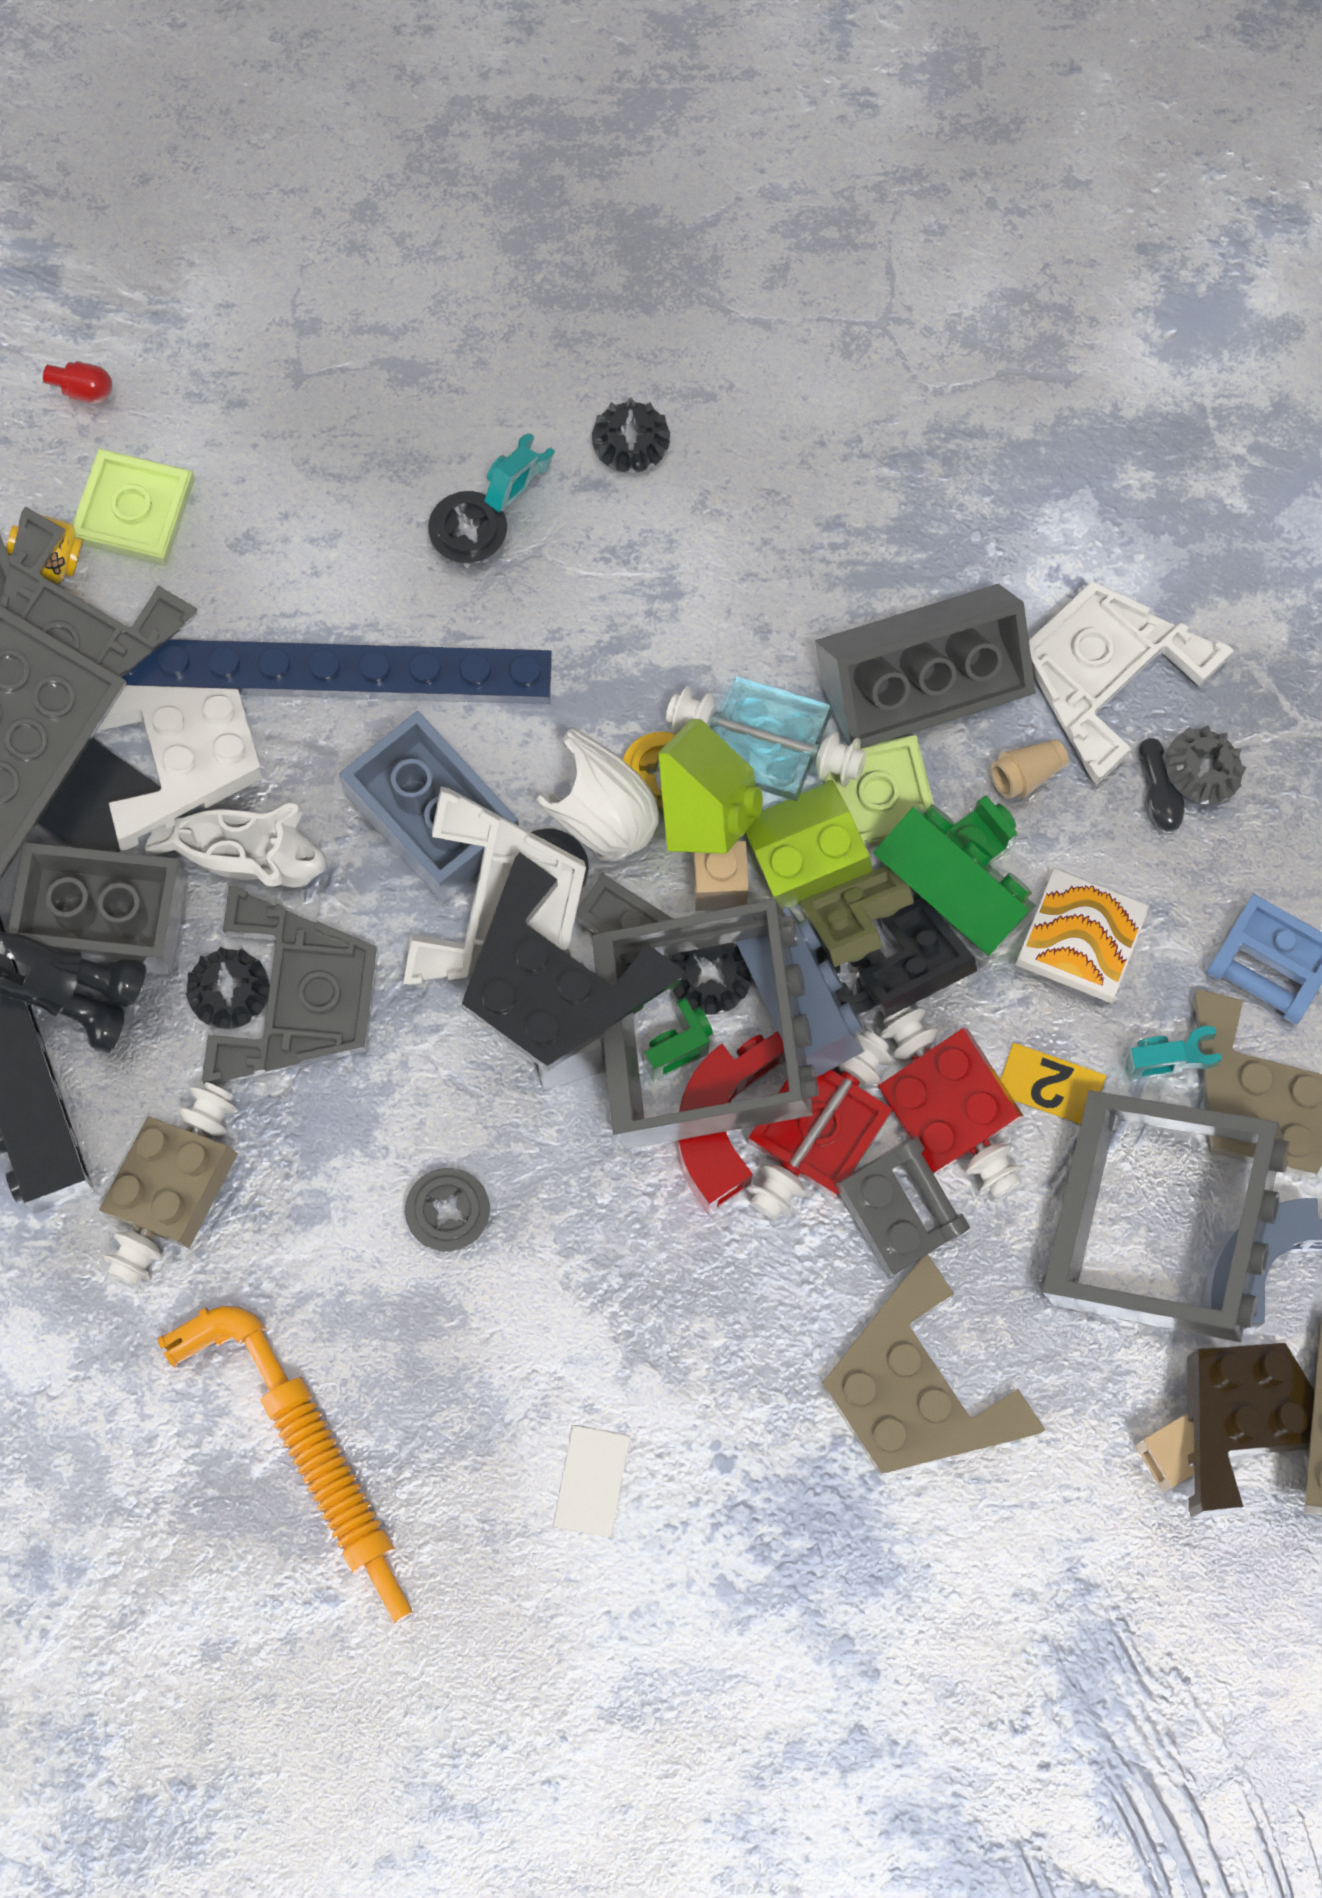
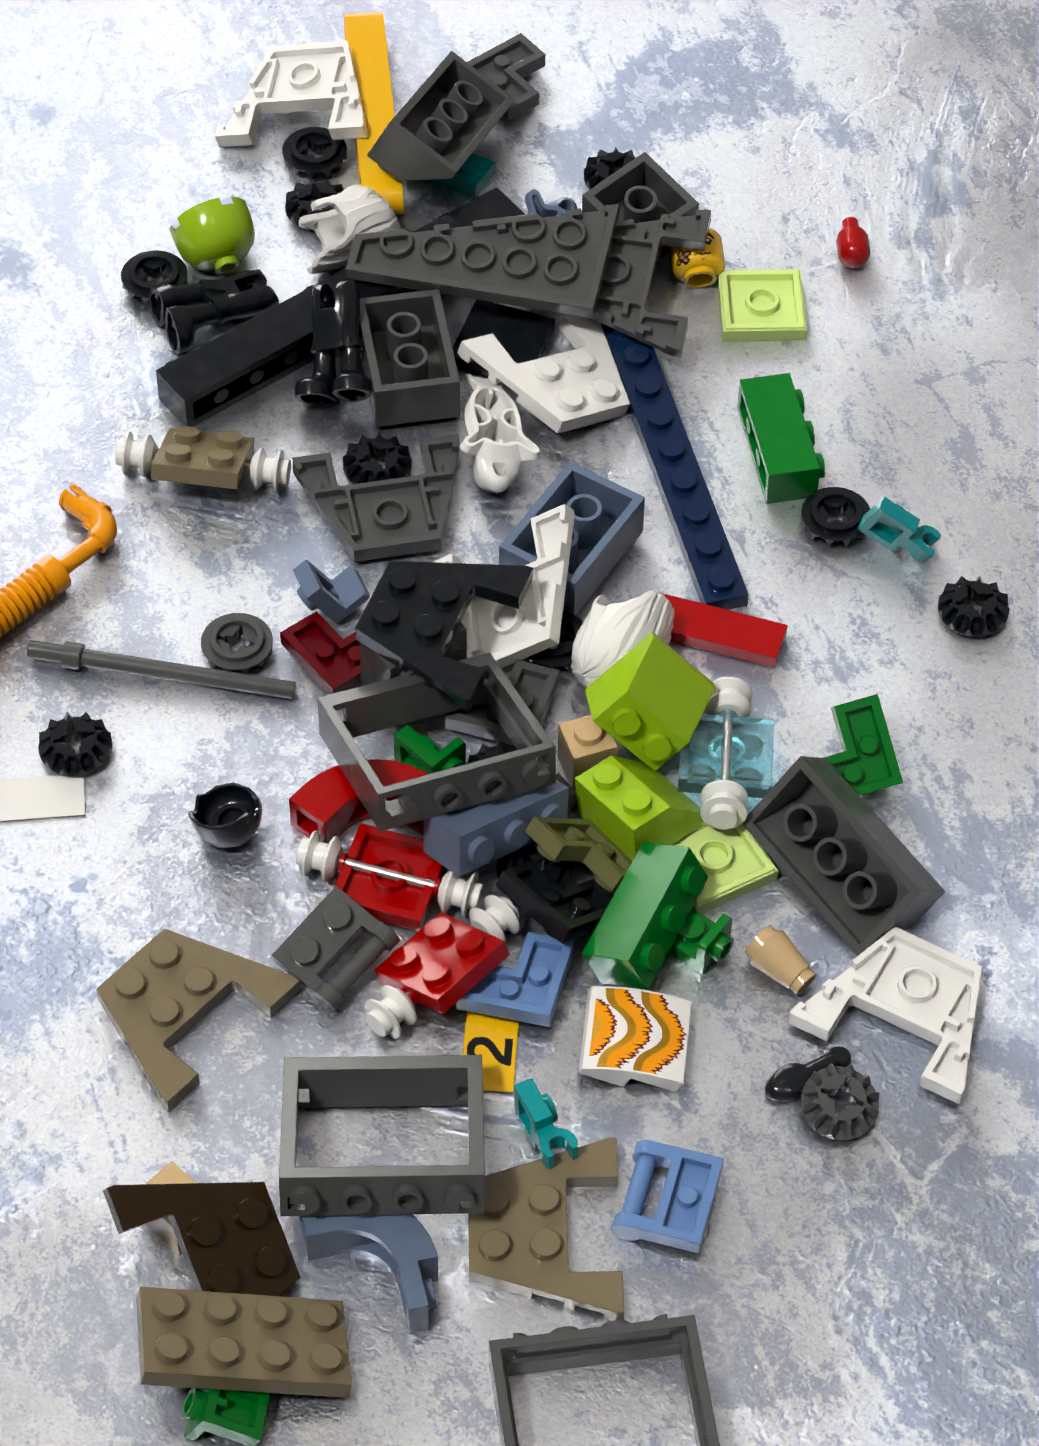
camera: 75 degrees right, 20 degrees down
none -> dark grey bar [27,640,296,700]
none -> black gear [38,712,112,776]
none -> black hair [188,782,262,848]
none -> dark red plate [280,611,361,695]
none -> sand blue bracket [293,559,370,624]
none -> medium blue plate [456,932,575,1027]
none -> red tile [658,593,788,668]
none -> green brick [737,373,825,504]
none -> green plate [823,694,903,796]

